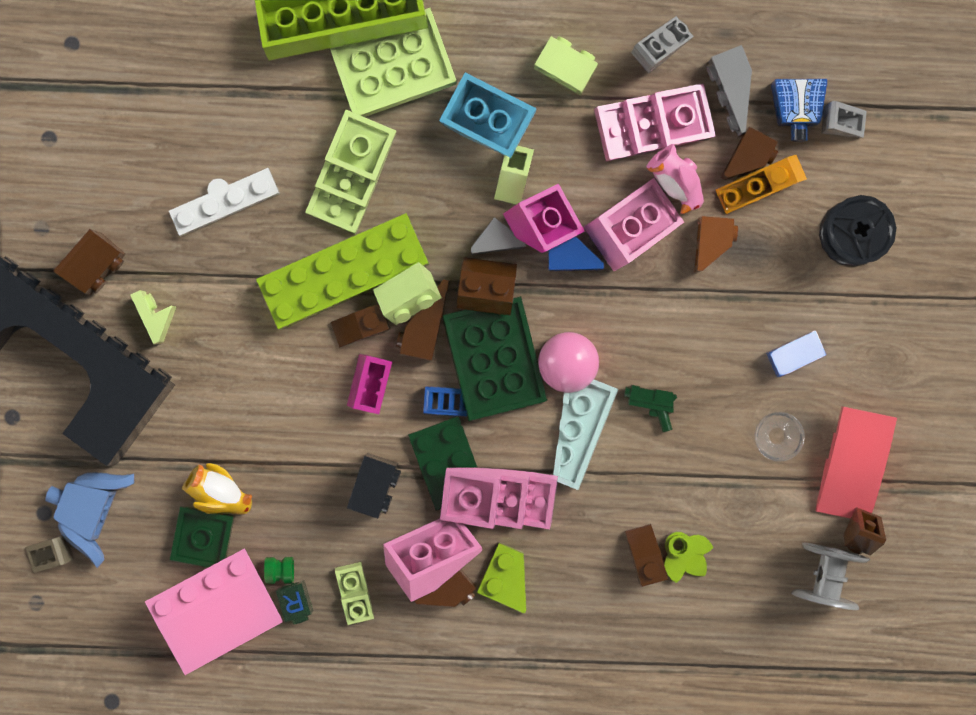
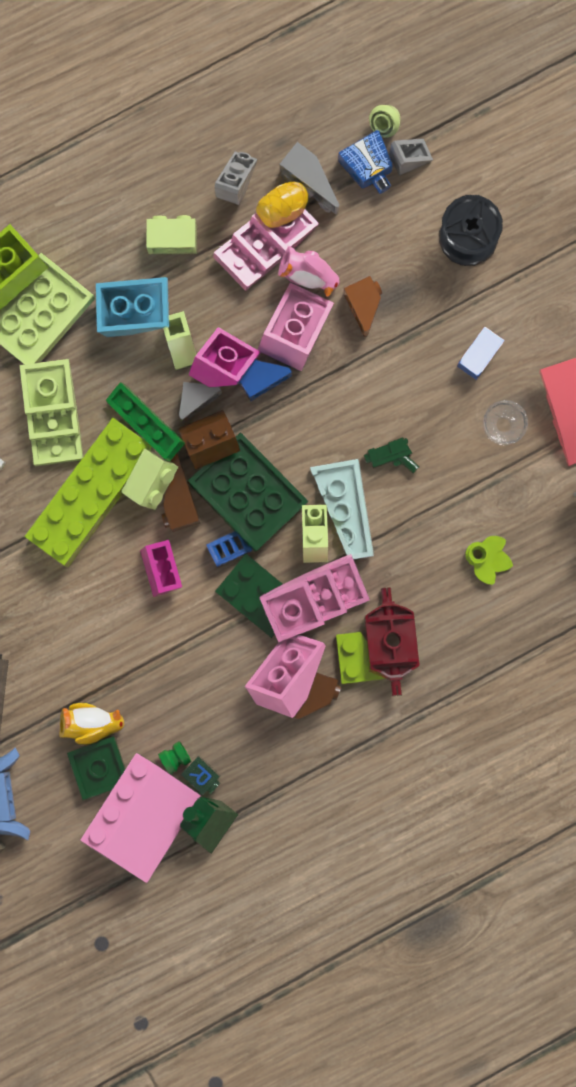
camera: 30 degrees left, 5 degrees down
reddish brown slope [331,304,391,348] -> none
yellowish green slope [335,562,374,625] -> none
black brick [347,453,401,519] -> none
bright pink piece [538,332,599,393] -> none
reddish brown slope [625,524,668,587] -> none
light orange slope [716,155,807,214] -> none
reddish brown slope [720,127,778,180] -> none
none -> green plate [105,382,185,462]
none -> dark green torso [180,797,239,854]
none -> yellow piece [256,181,308,228]
none -> yellowish green slope [302,505,328,563]
none -> dark red plate [364,587,420,697]
none -> yellowish green cone [369,105,400,138]

